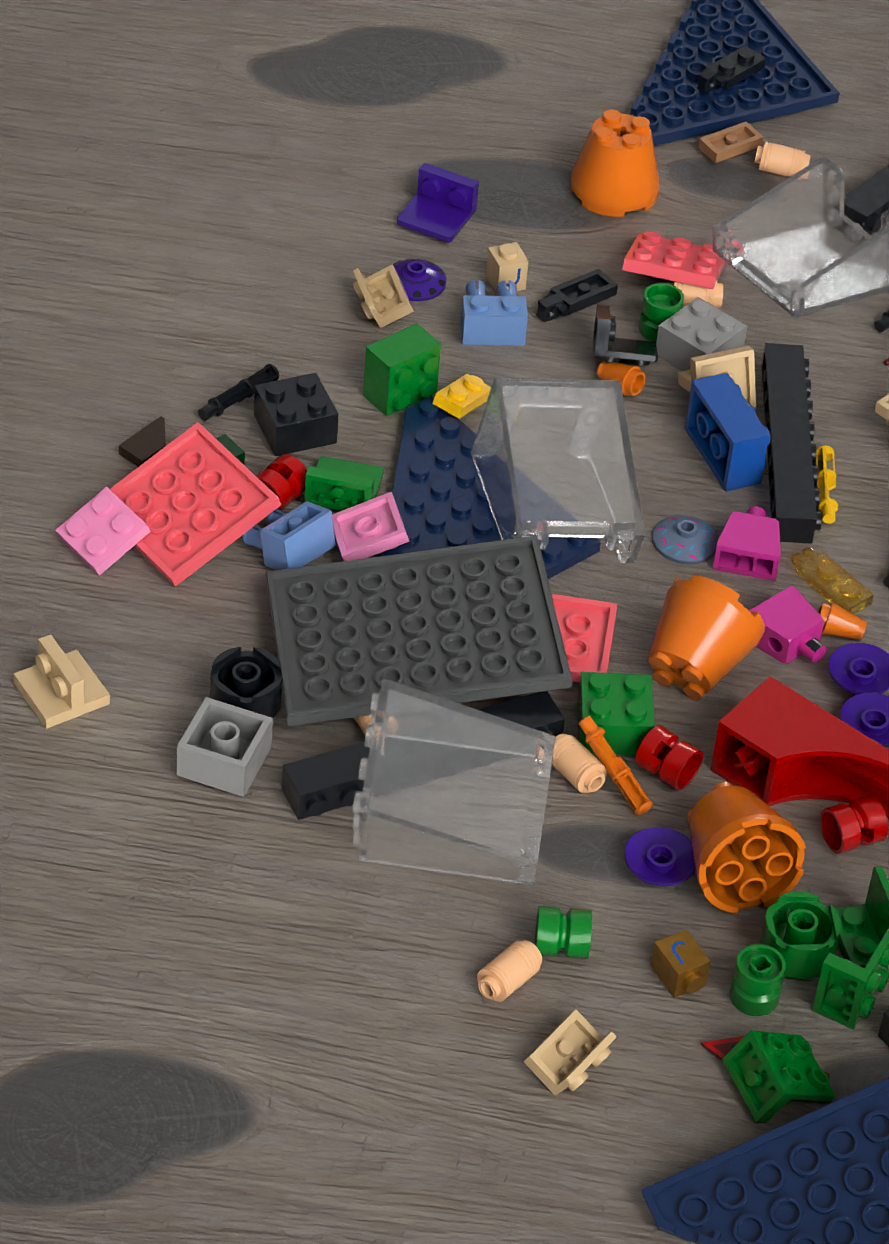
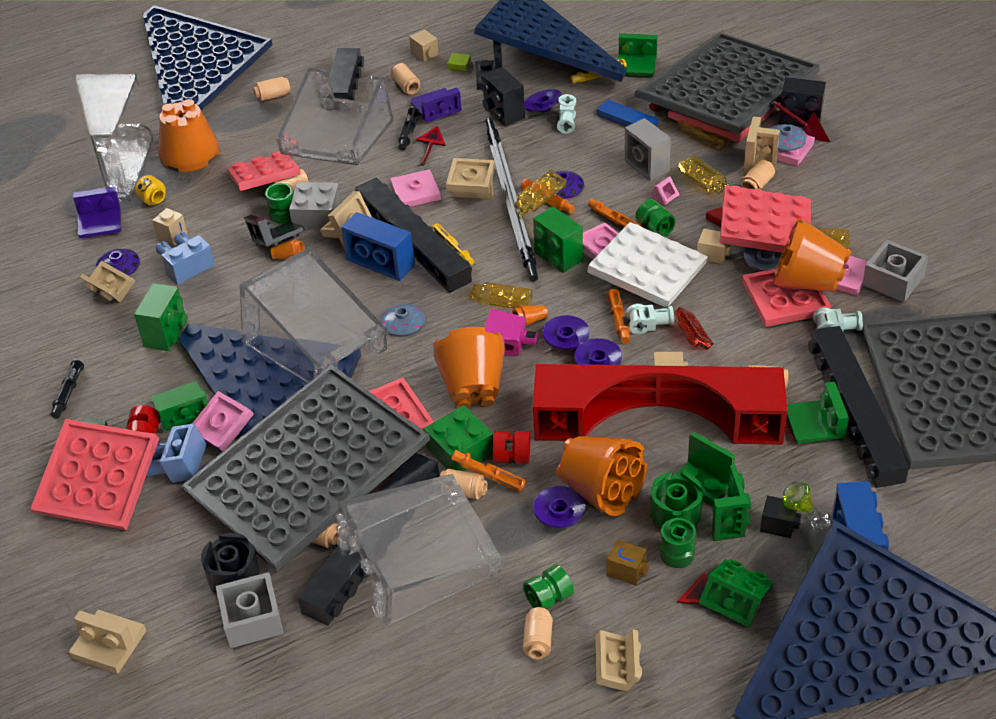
camera: 30 degrees left, 0 degrees up
bright pink plate [55,486,151,575] -> none
dark brown tile [119,416,166,467] -> none
black brick [254,373,339,457] -> none
yellow plate [432,374,494,419] -> none
black hinge [536,269,618,322] -> none
black hinge [697,46,766,94] -> none
medium nougat plate [698,121,764,163] -> none
dark pink torso [713,506,781,581] -> none
red wheel [820,795,888,854] -> none
none -> clear windscreen [76,74,153,201]
none -> yellow head [135,175,166,206]
none -> bright pink plate [390,169,441,207]

